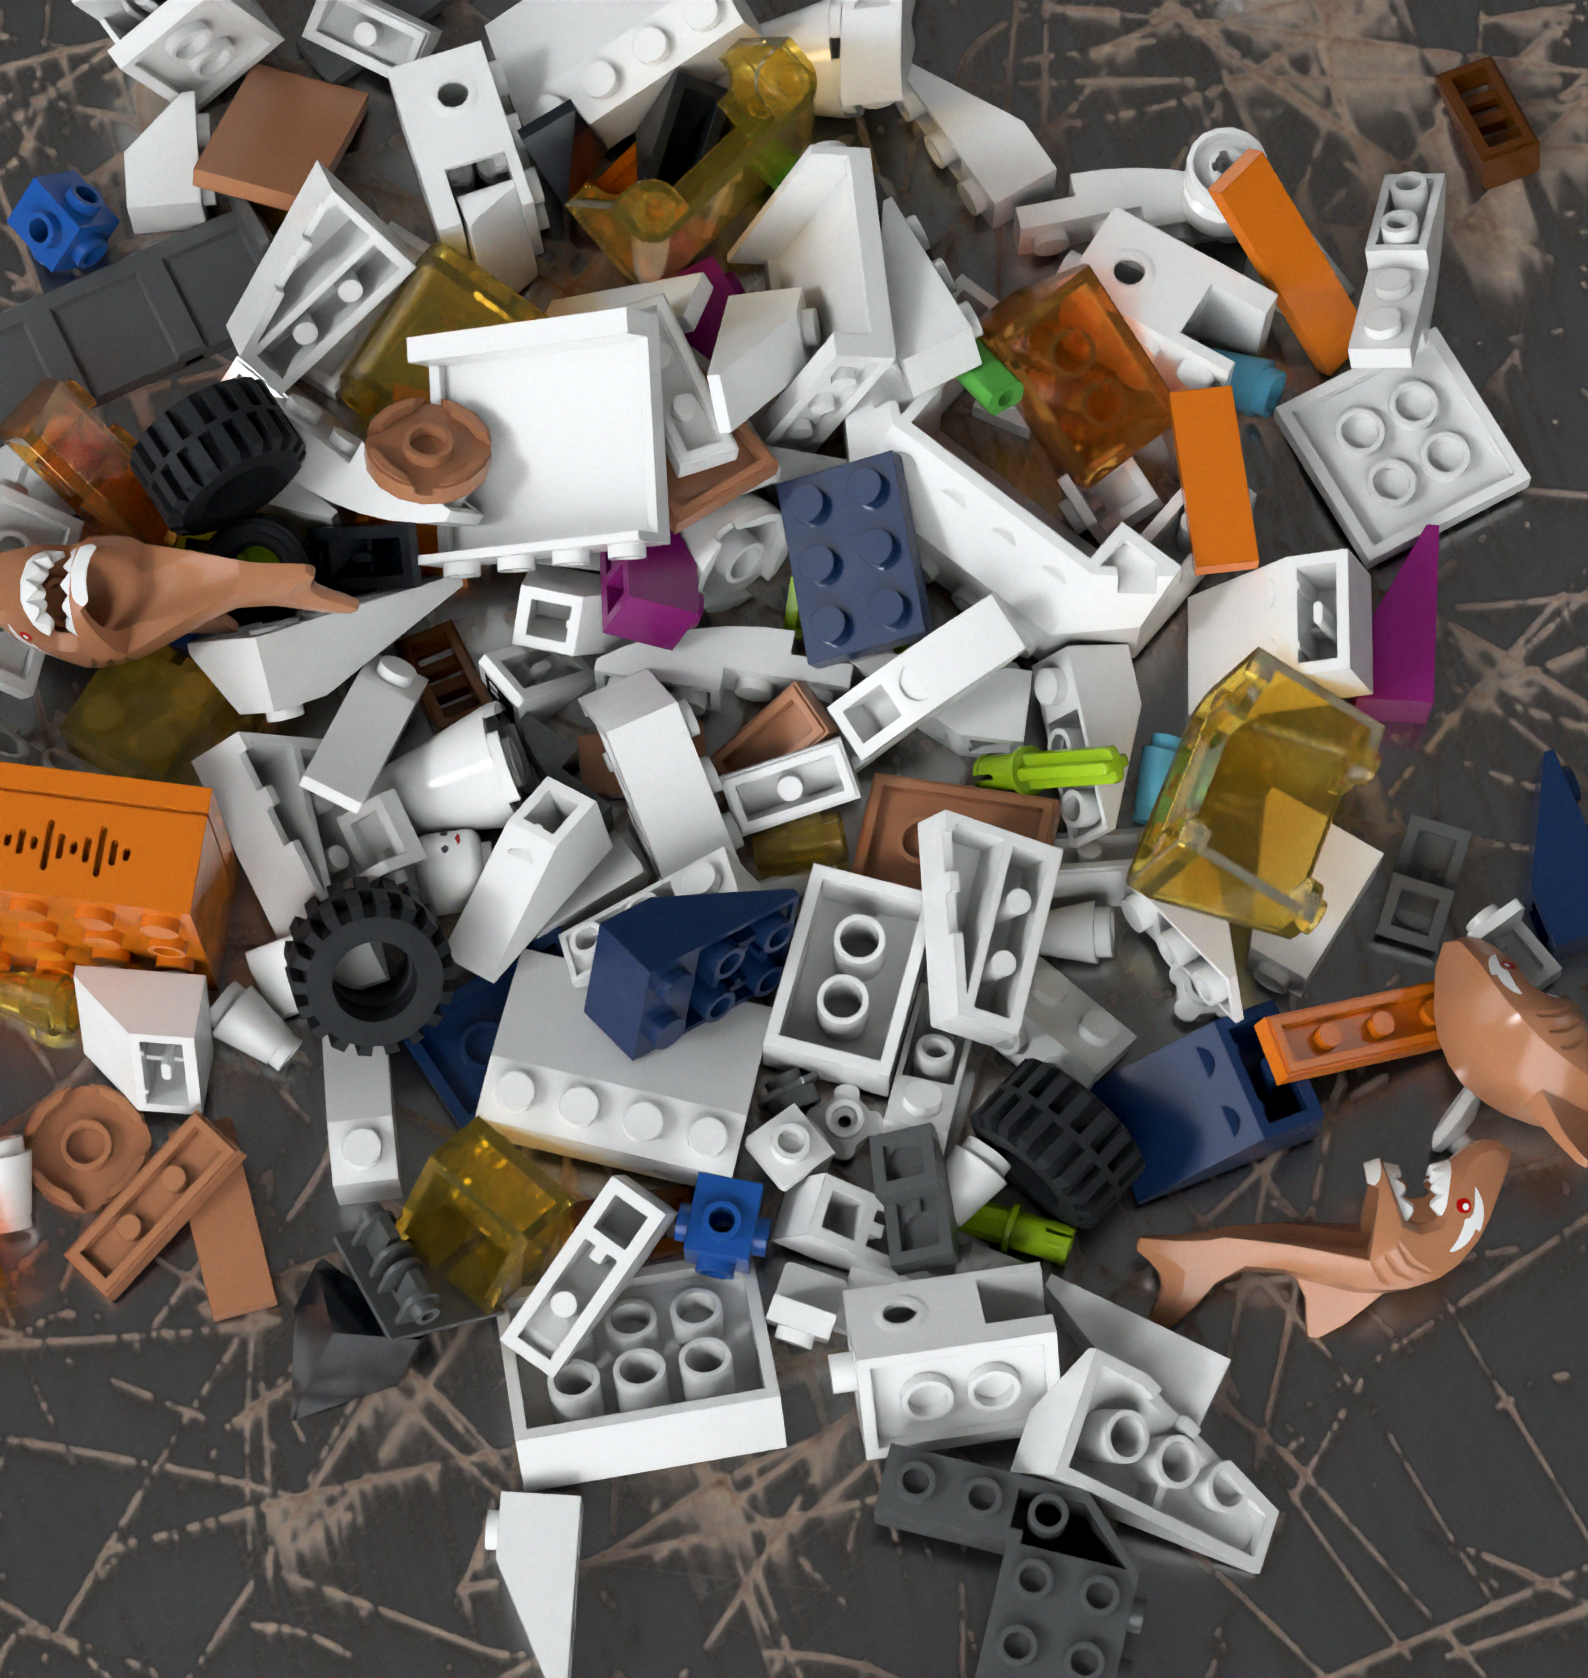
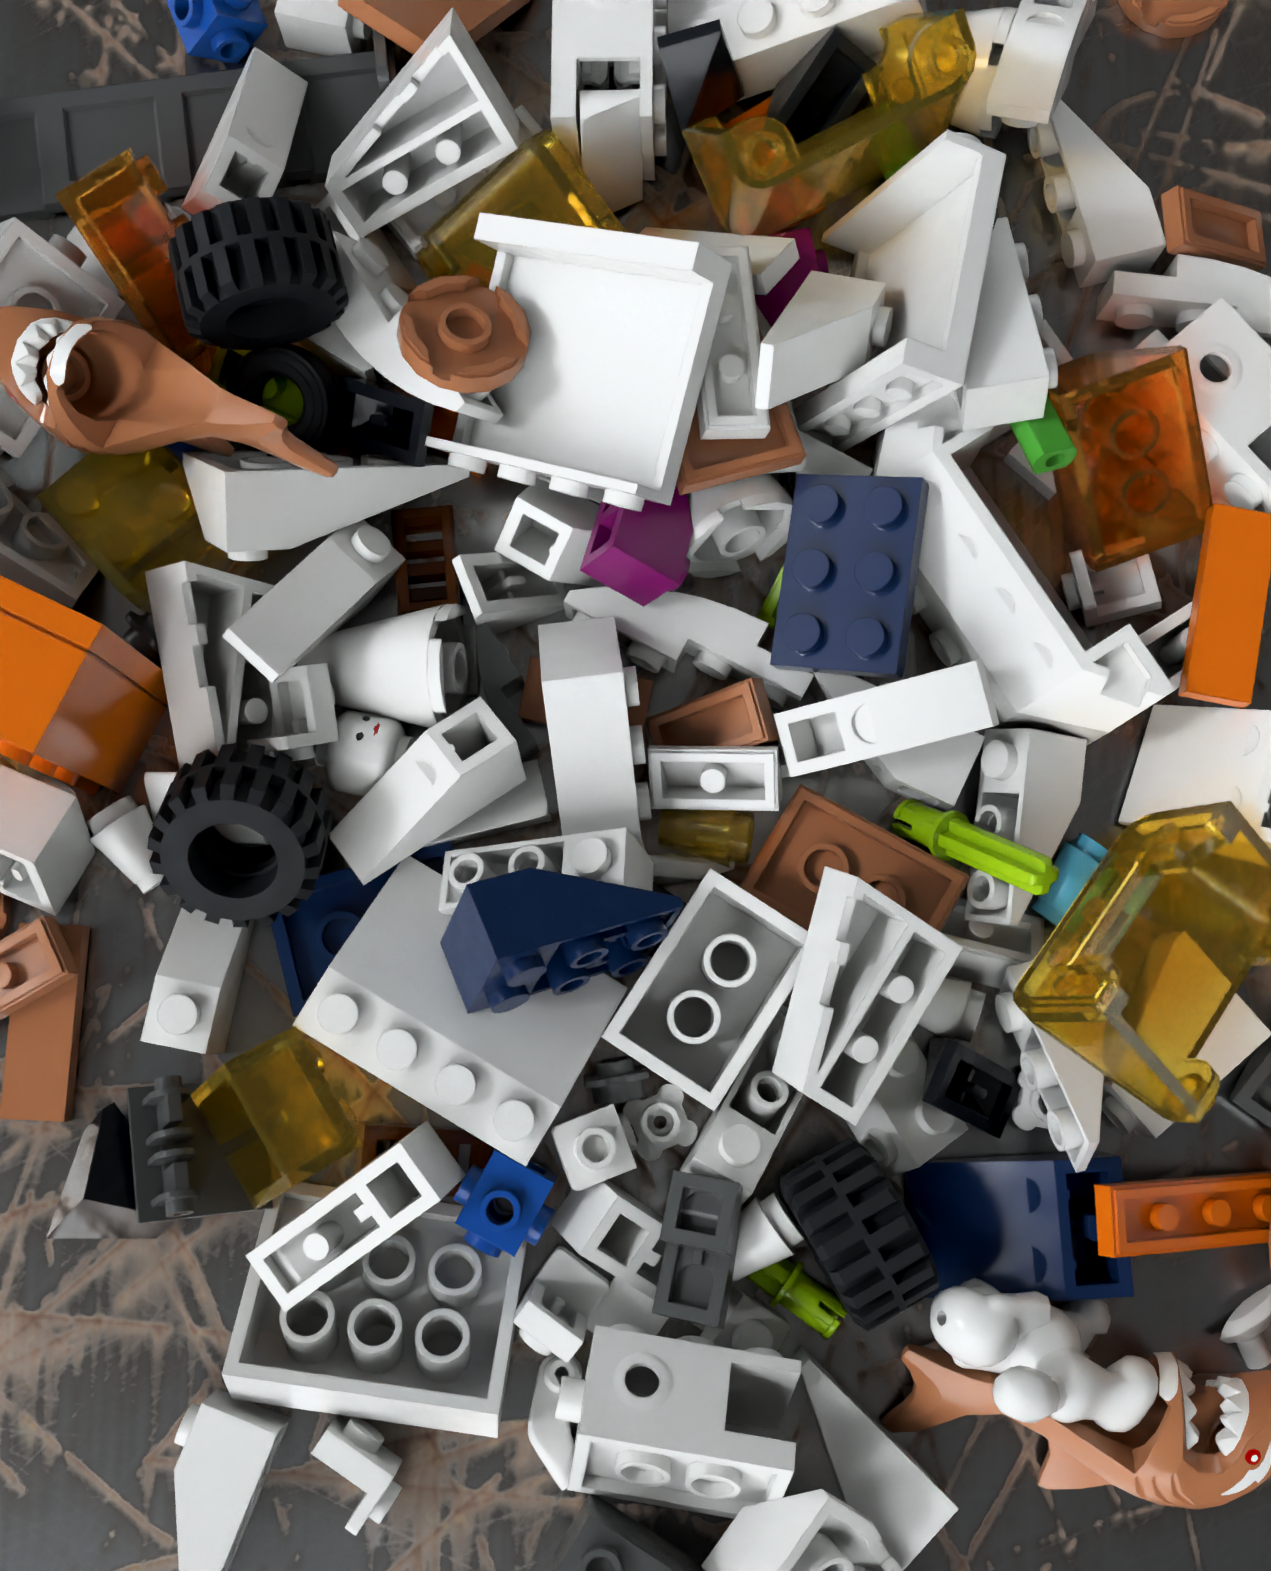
camera: 15 degrees right, 10 degrees up
none -> white slope [181,47,308,215]
none -> white bracket [311,1415,403,1536]
none -> white arm [528,1353,583,1491]
none -> black slope [922,1038,1021,1139]
none -> white animal [930,1278,1158,1432]
none -> nougat tile [1161,185,1266,272]

